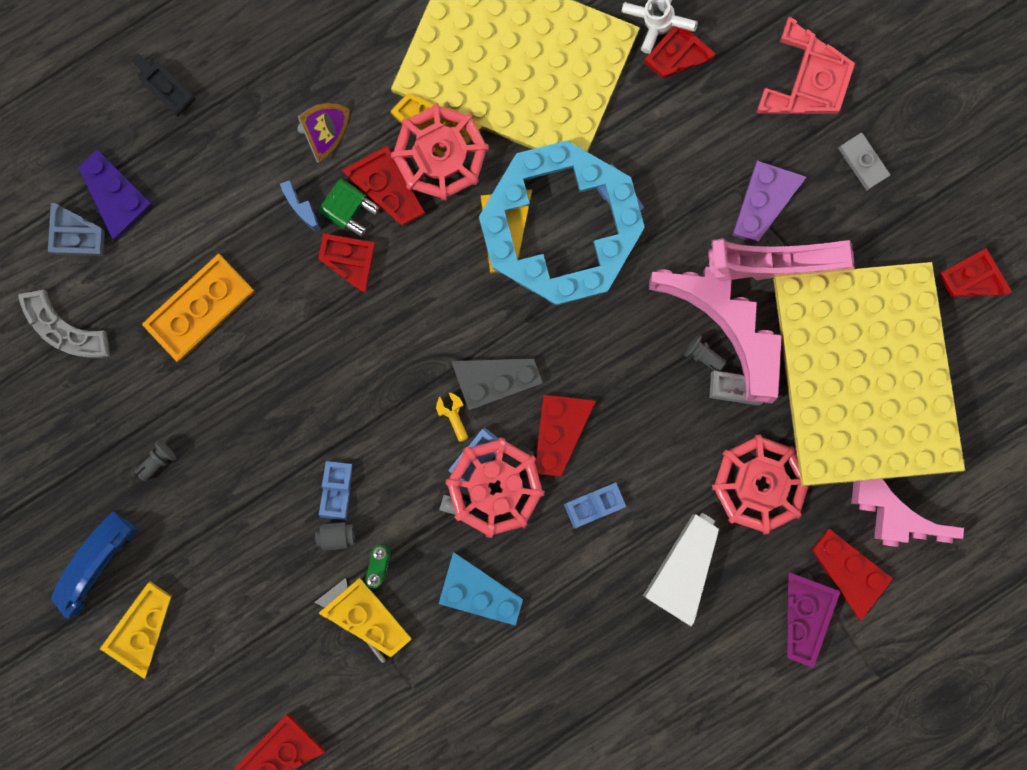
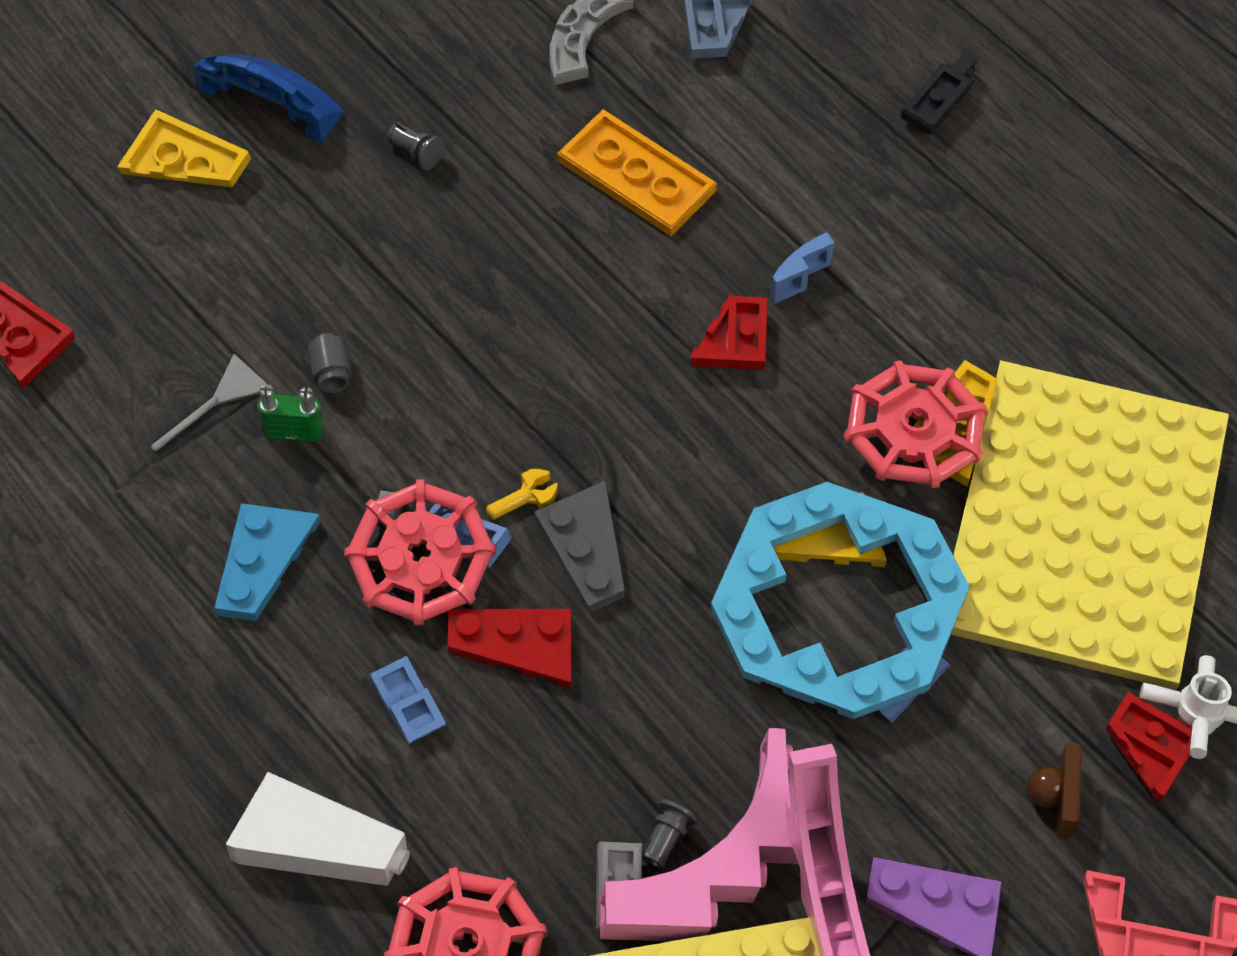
camera: 80 degrees right, 25 degrees down
dark purple wing [78,150,153,241] -> none
shield [298,103,350,163] -> none
green piece [319,179,380,236] -> none
medium blue slope [319,461,352,520] -> none
yellow wing [319,578,412,657] -> none
red wing [342,146,425,227] -> none
none -> reddish brown tile [1027,742,1082,838]

